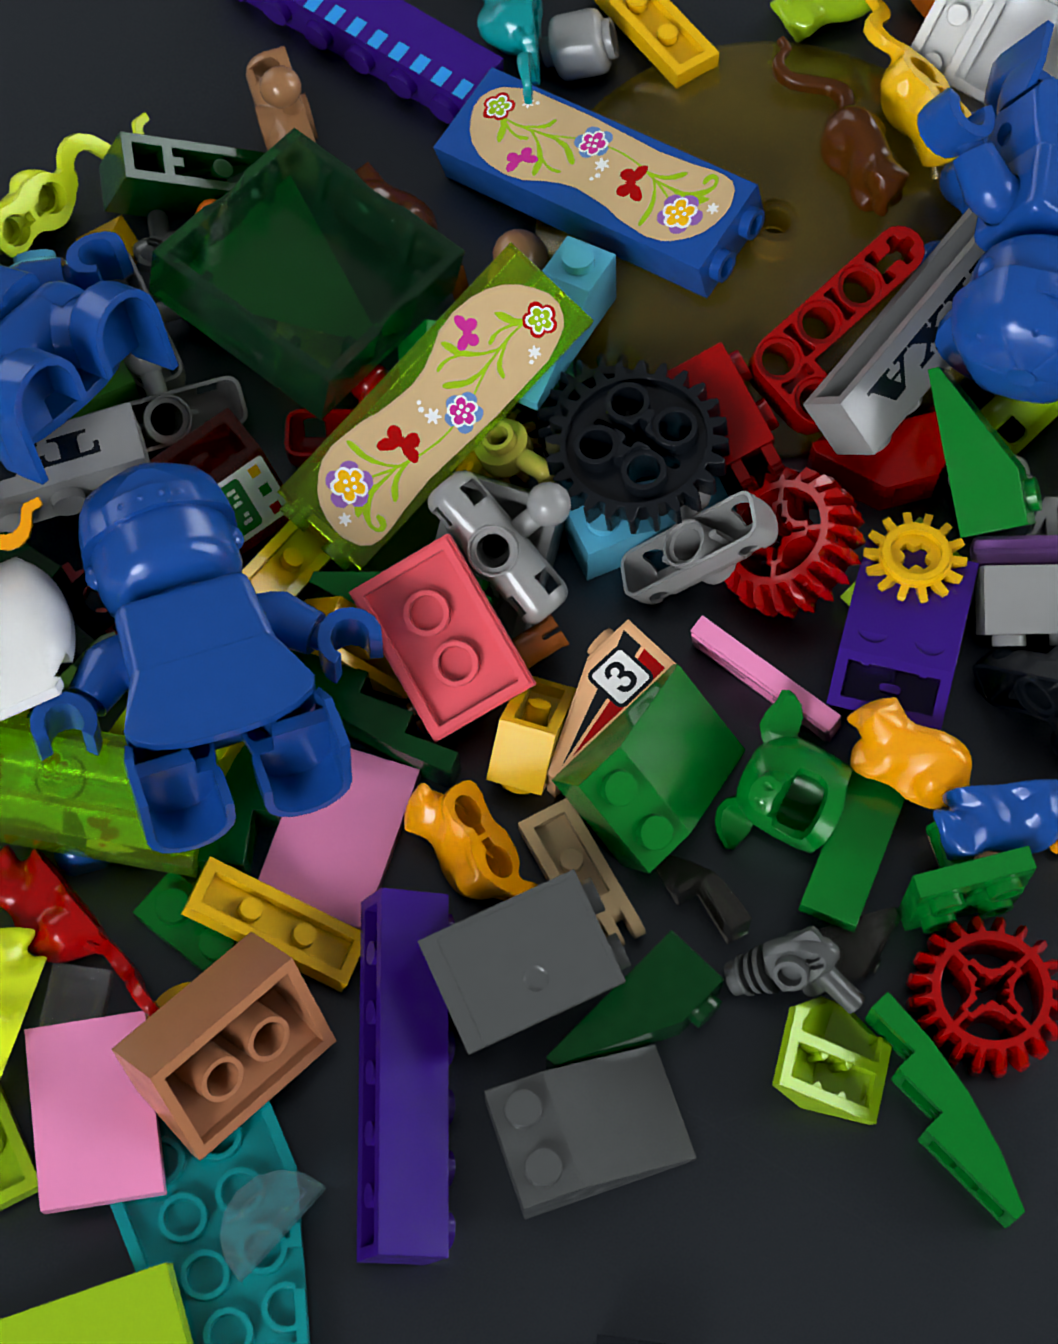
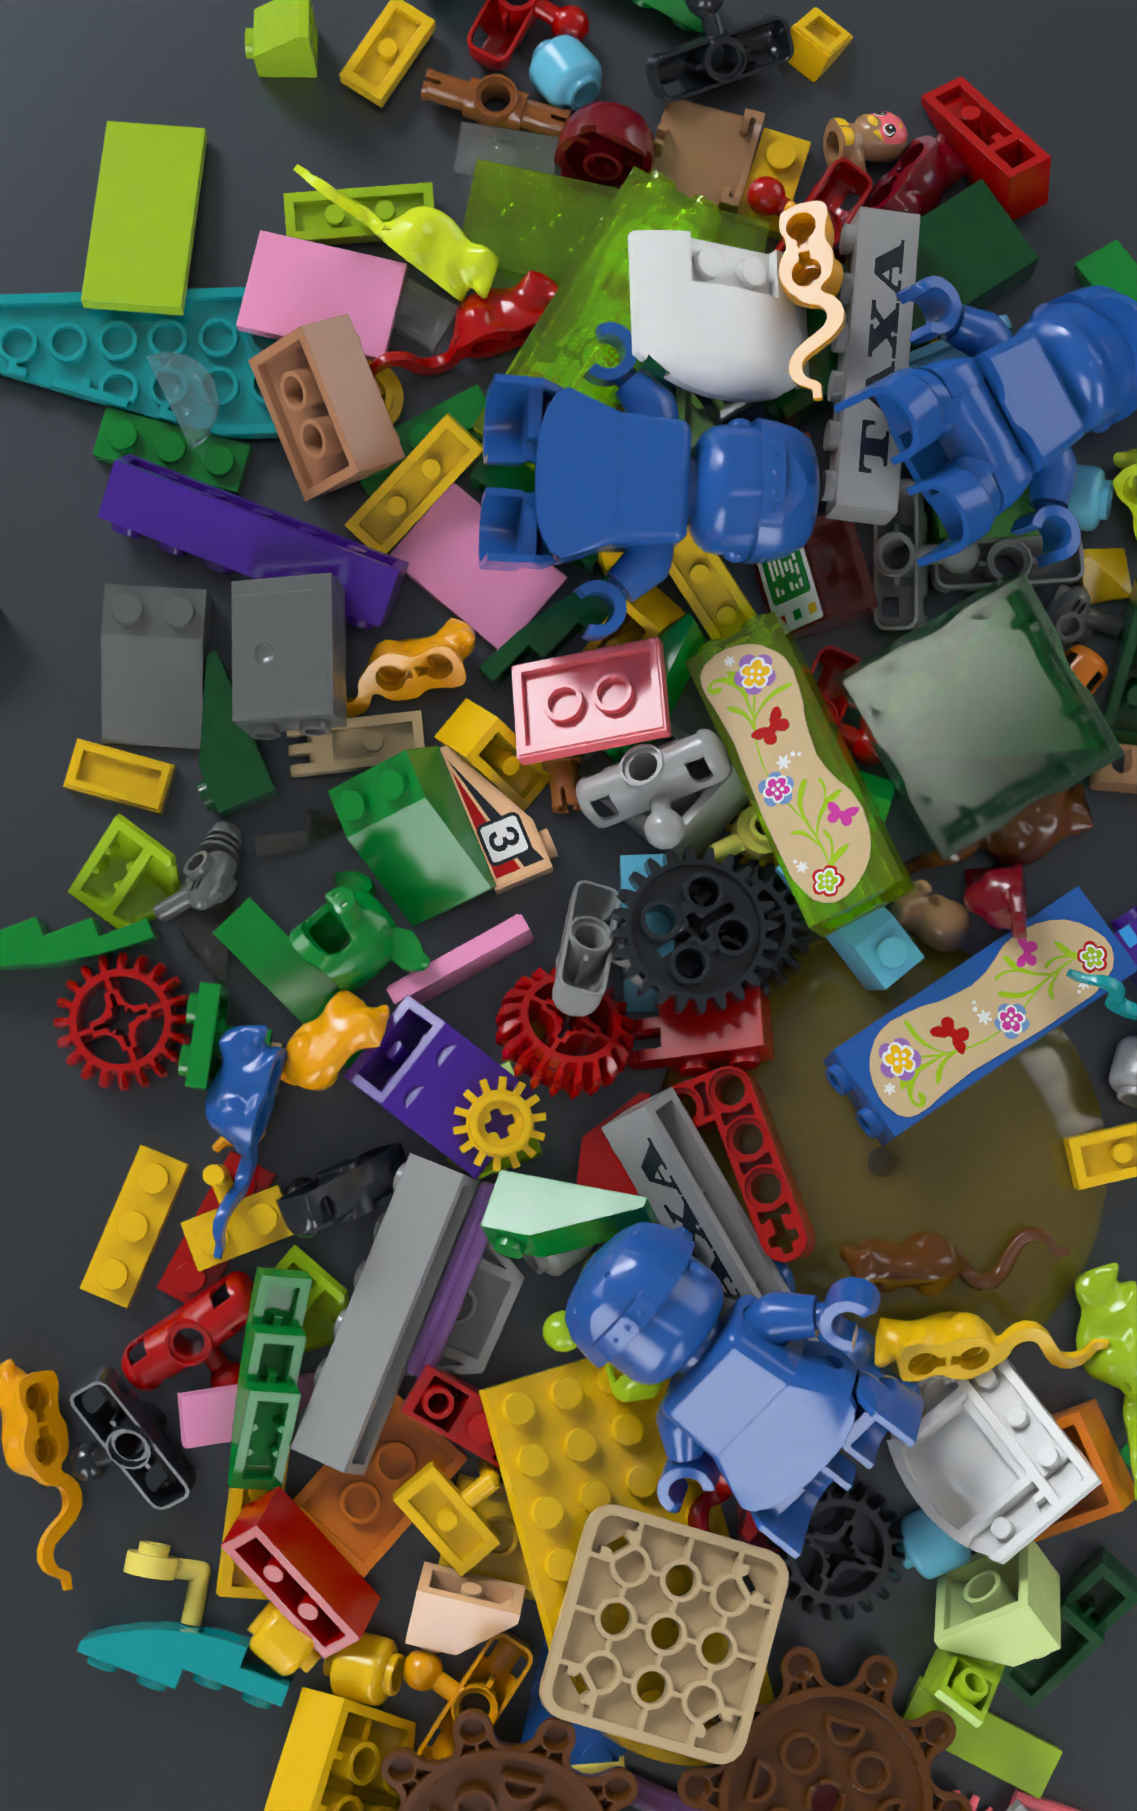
camera: 110 degrees right, 15 degrees up
none -> yellow tile [63,738,177,816]
none -> green plate [92,407,253,496]
none -> dark red animal [963,862,1027,939]

